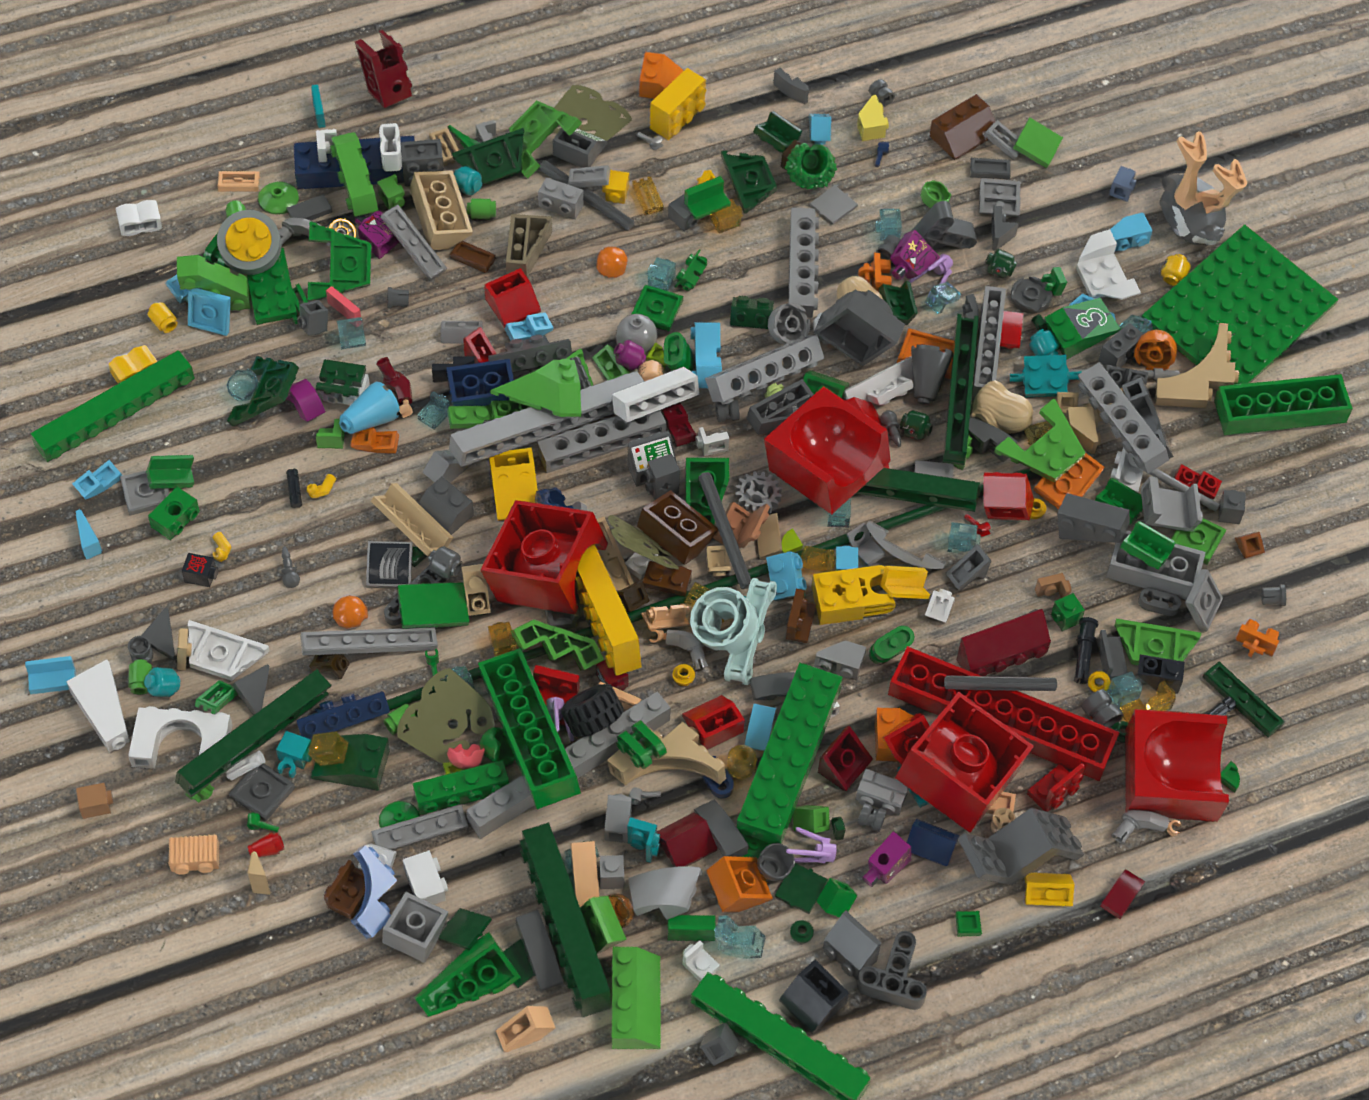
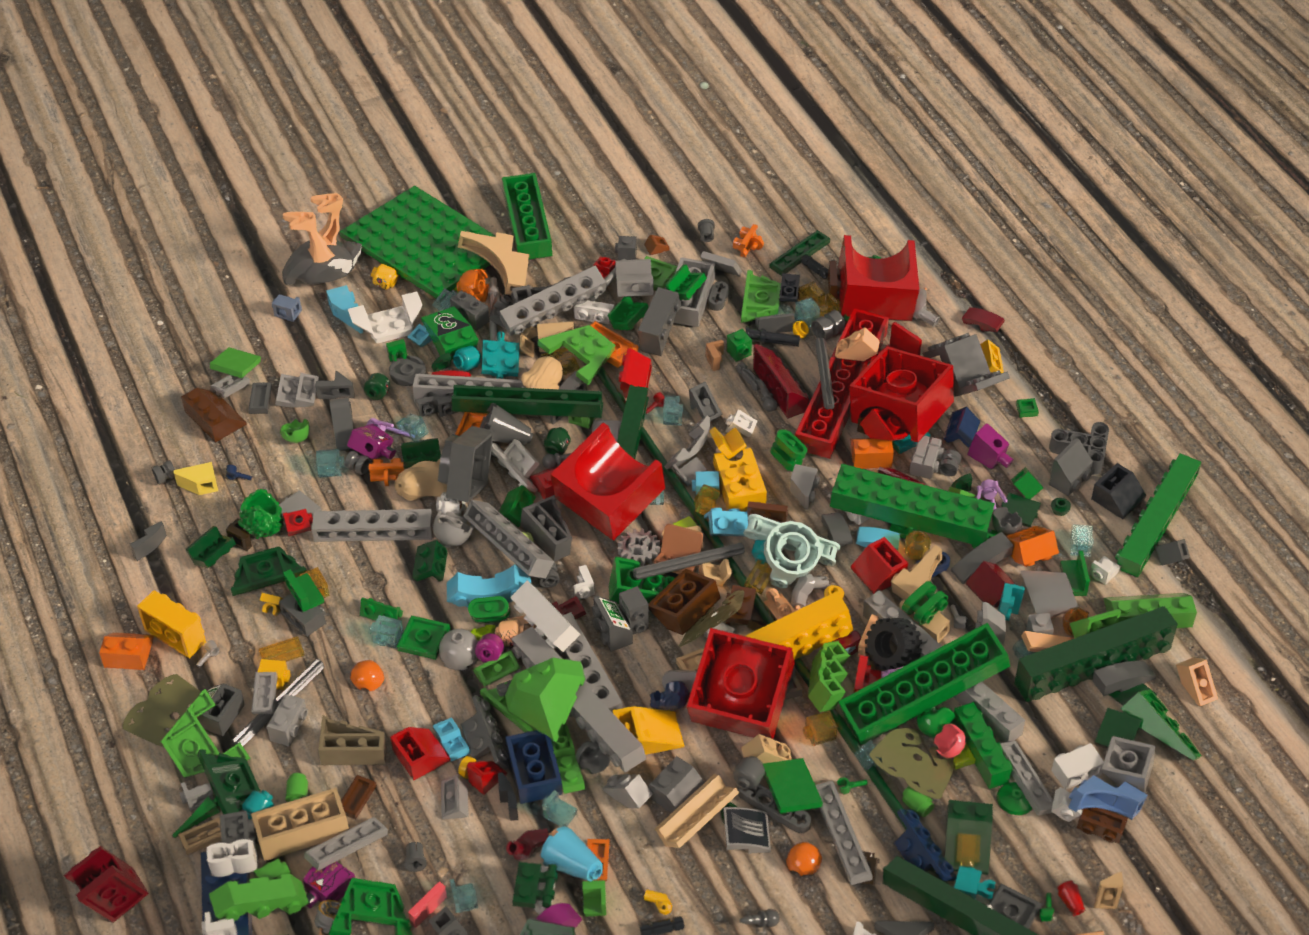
camera: 90 degrees left, 10 degrees down
medium azure slope [809,114,831,145] -> none
none -> red brick [283,509,313,537]
none -> yellow tile [458,756,476,779]
none -> light nougat slope [835,328,880,361]

